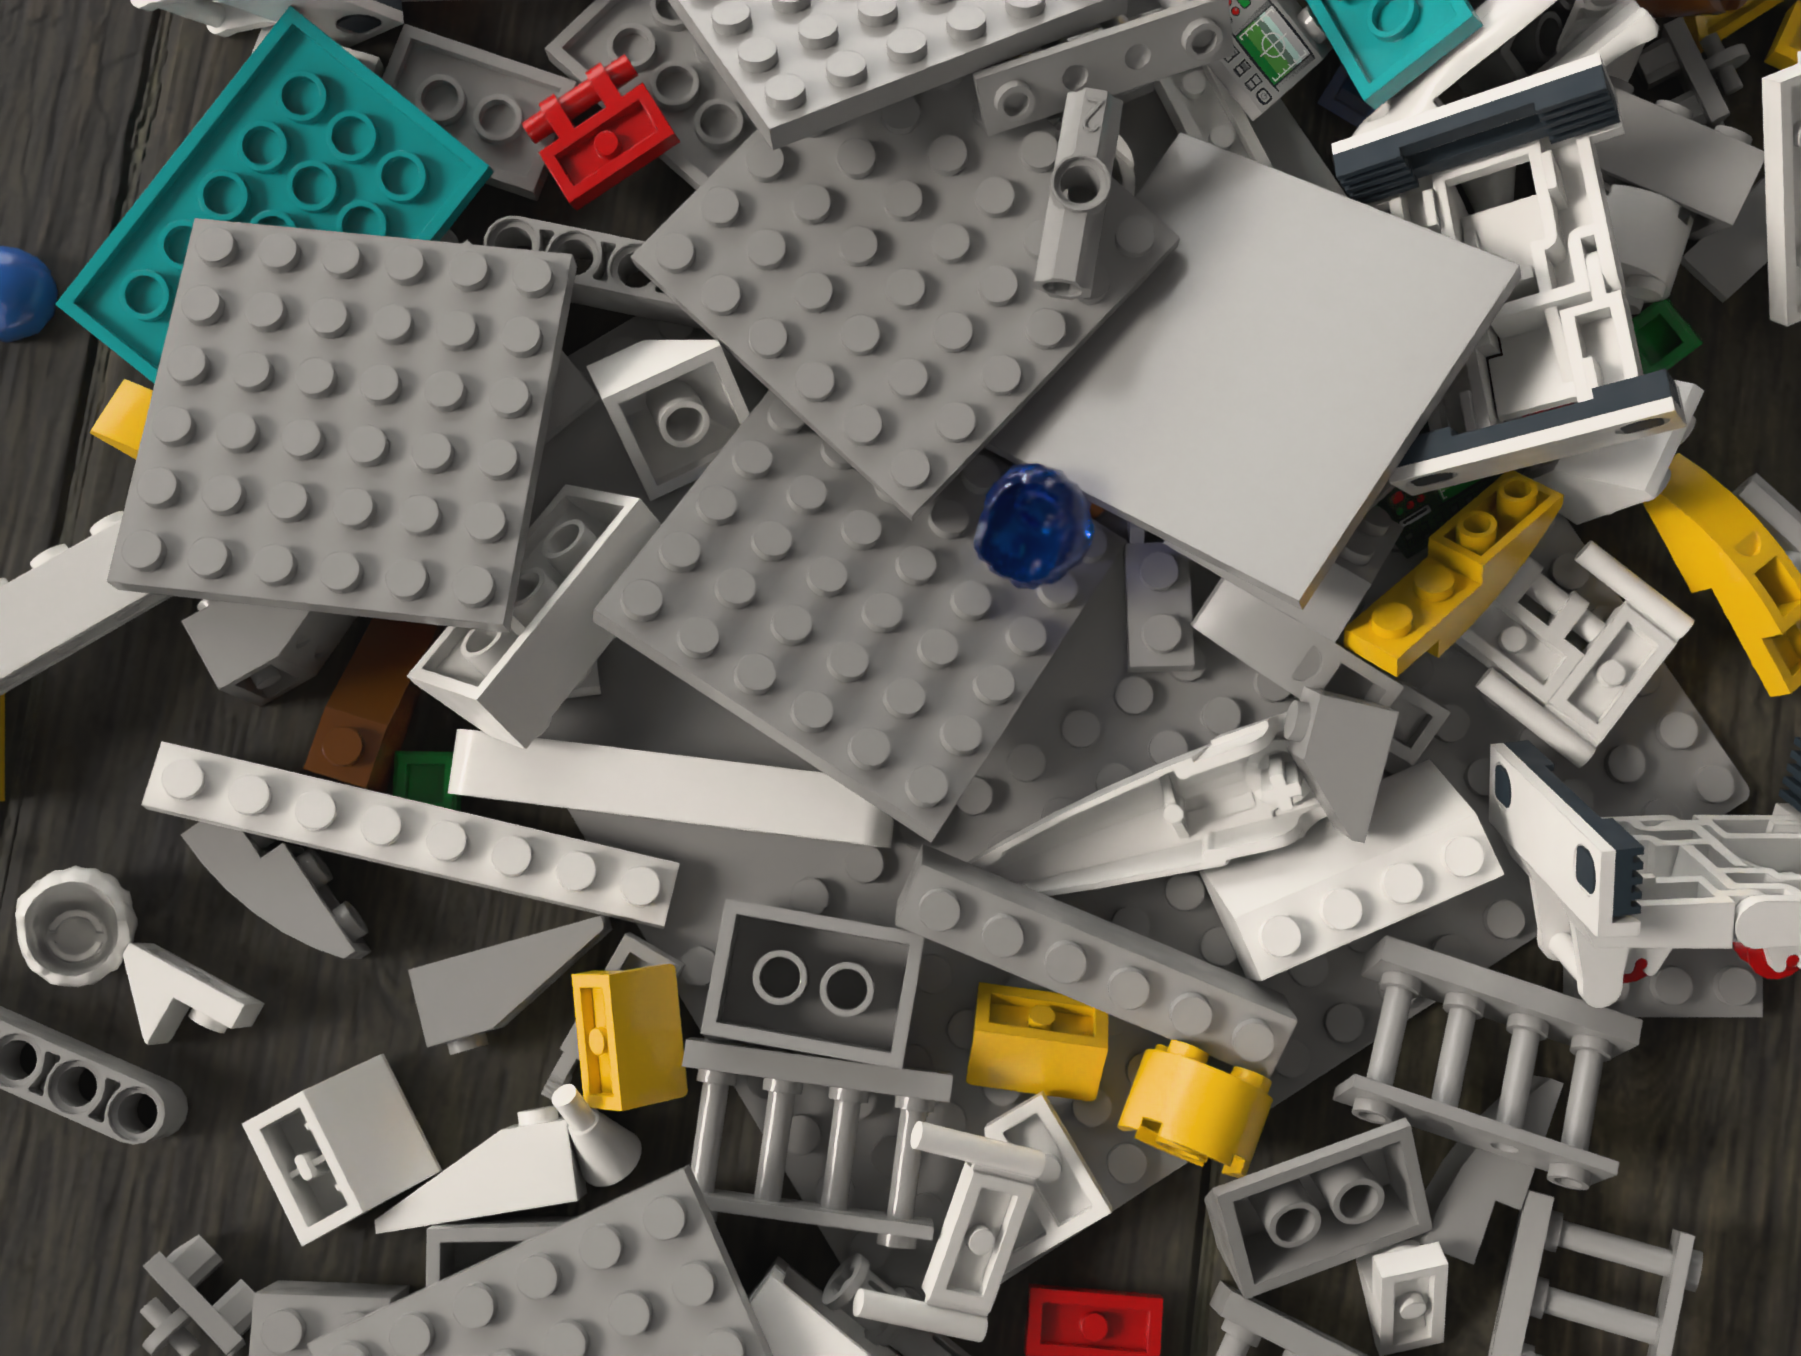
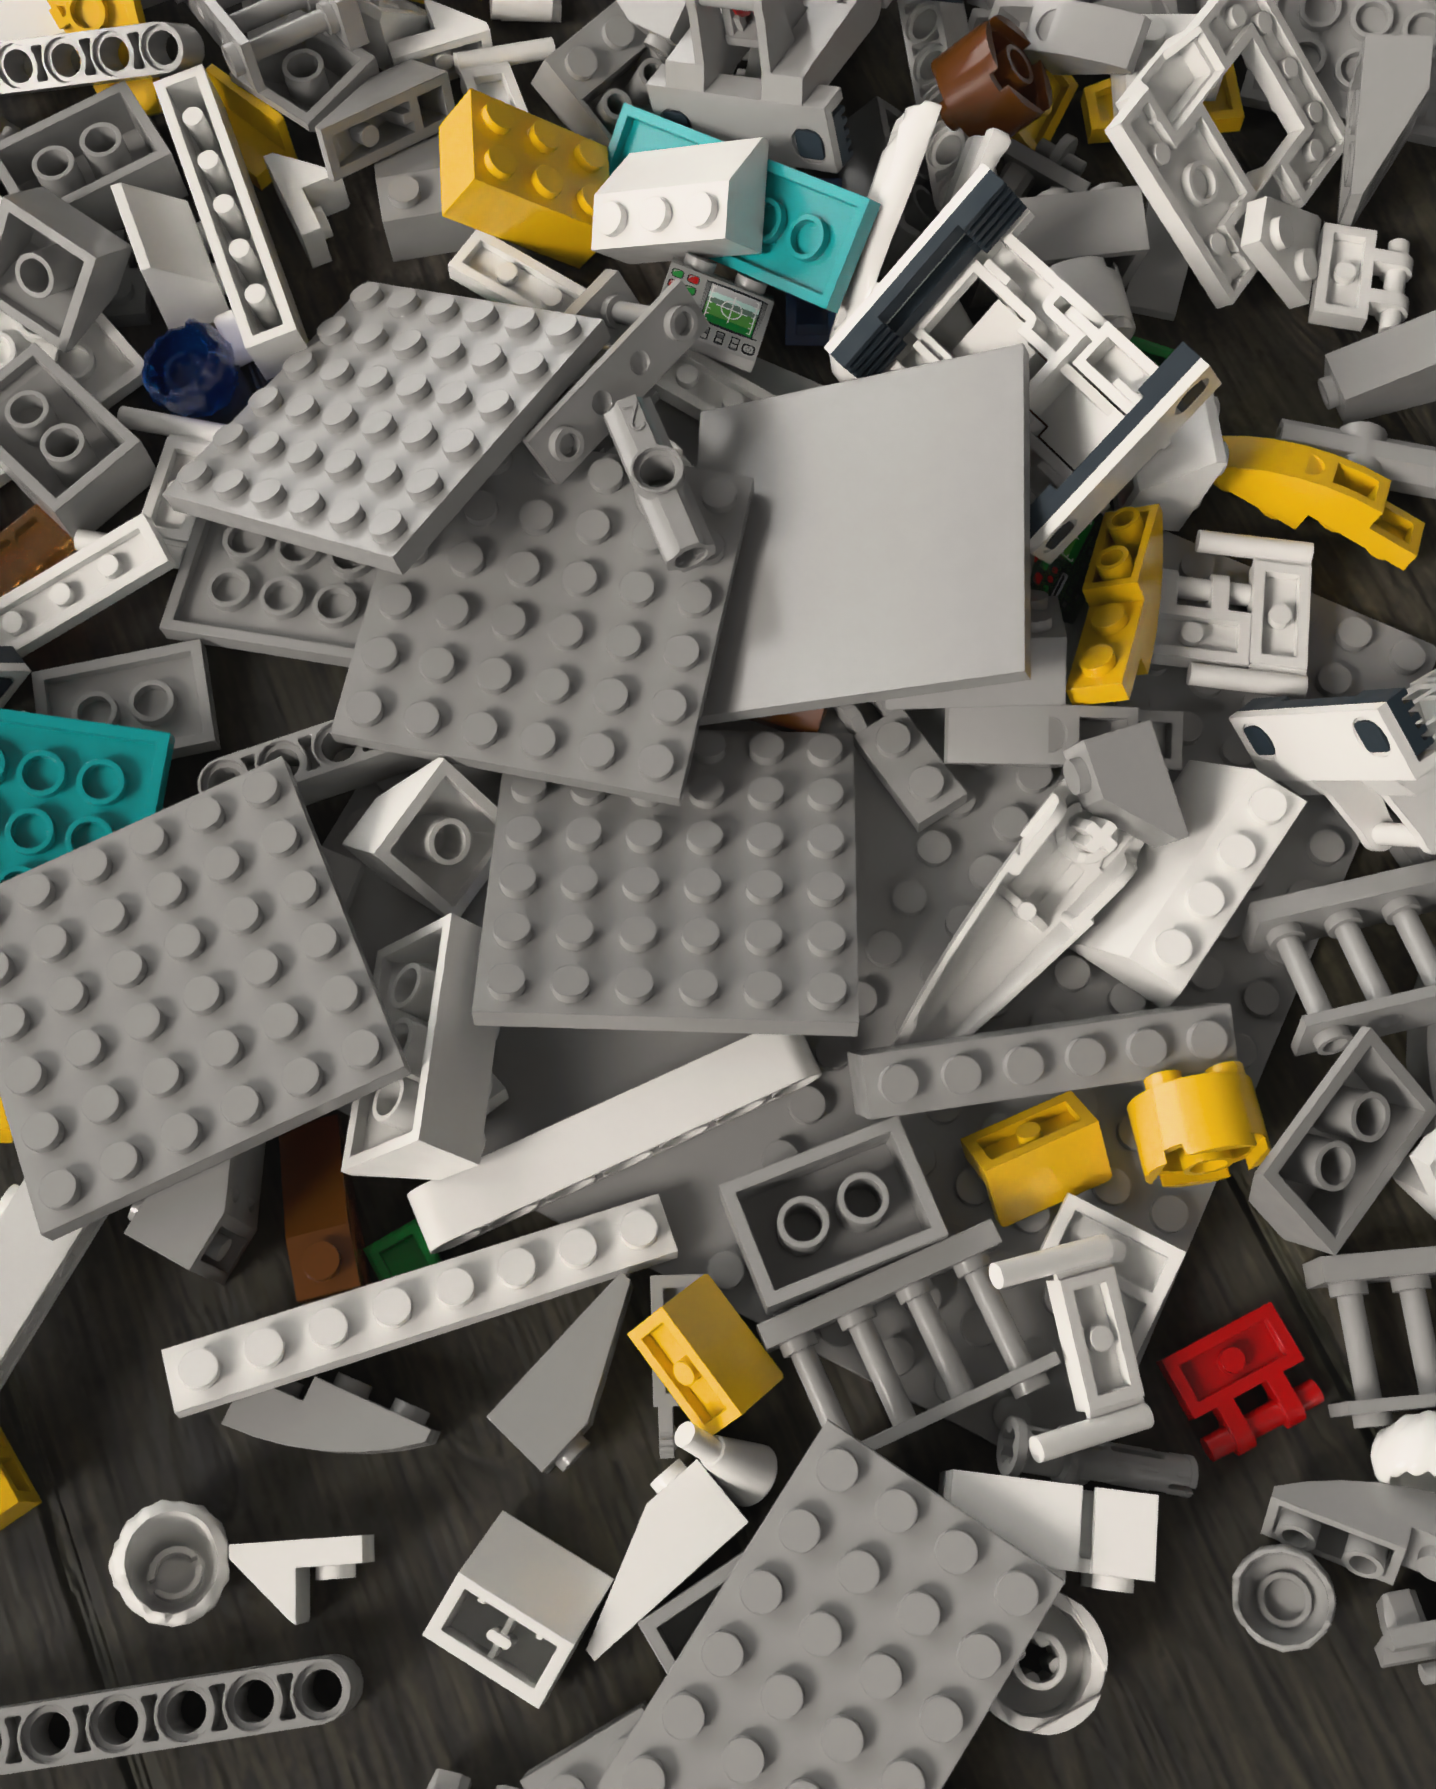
camera: 25 degrees left, 10 degrees down
red plate [521,54,680,211] -> none
clear blue hair [973,463,1096,590] -> none

